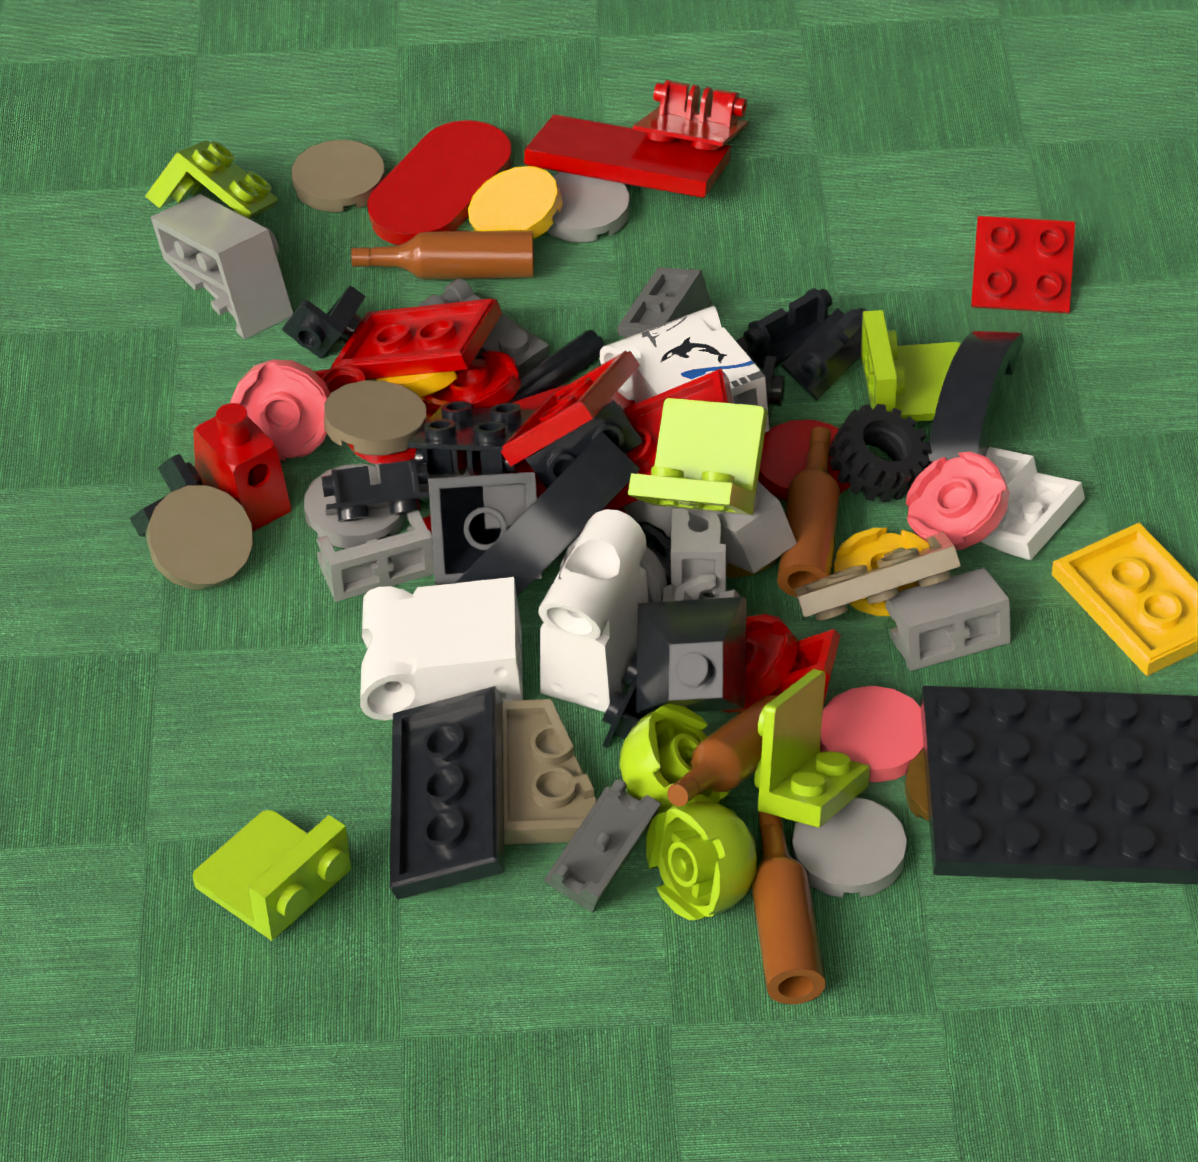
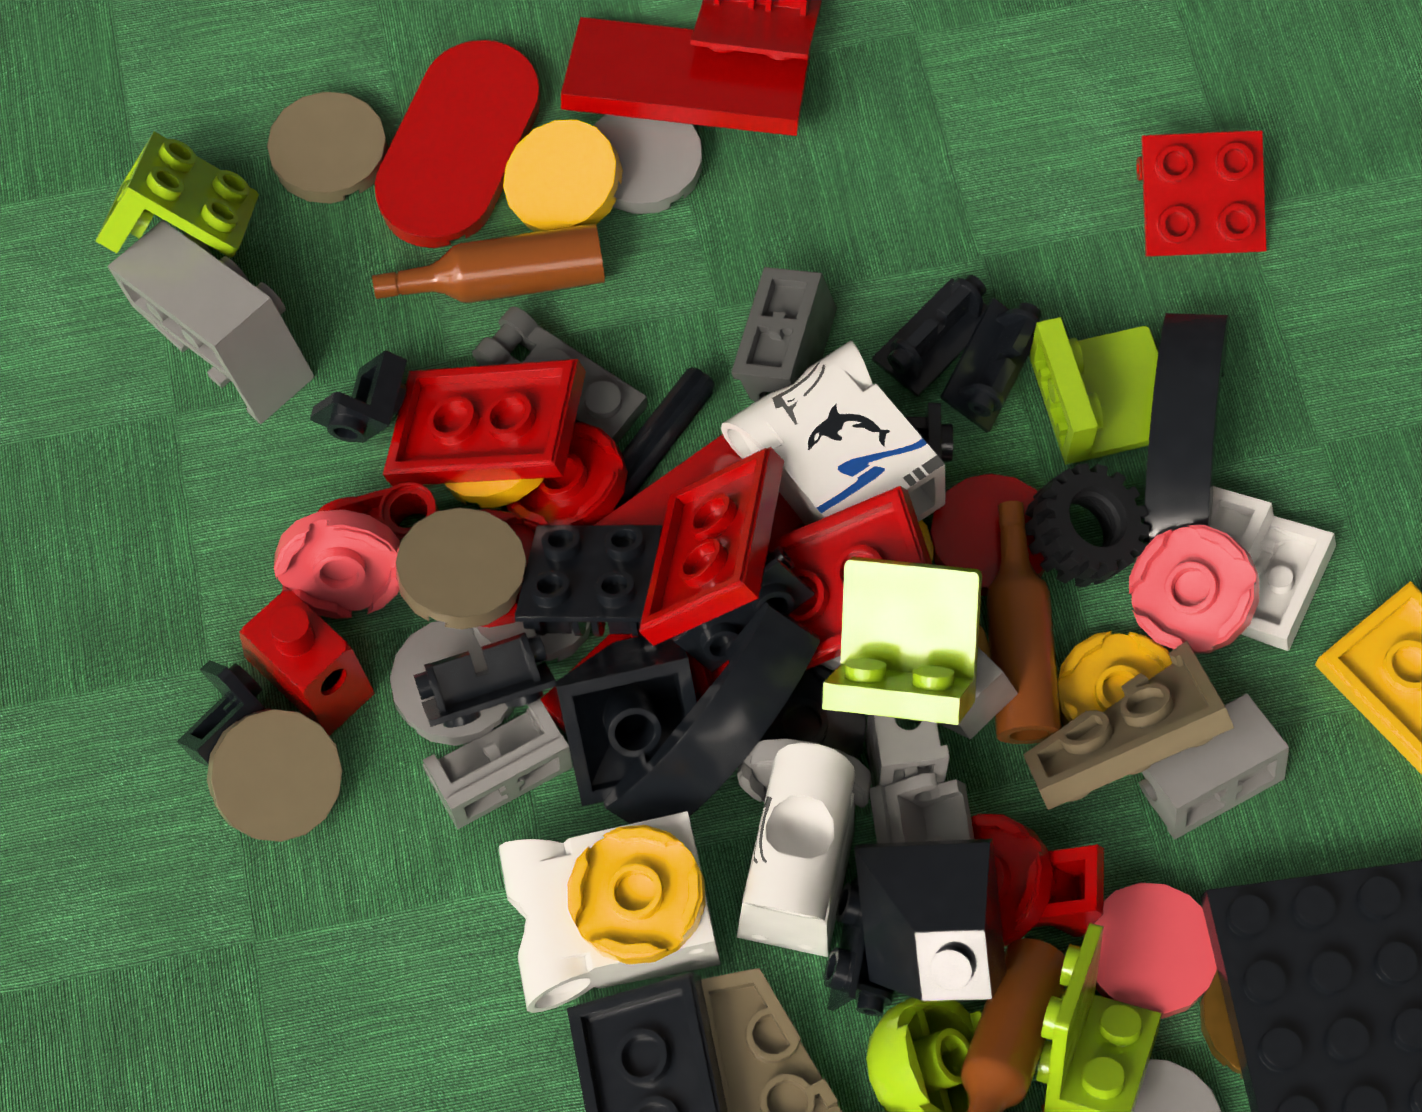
camera: 10 degrees left, 20 degrees up
none -> yellow tile [567,825,706,964]

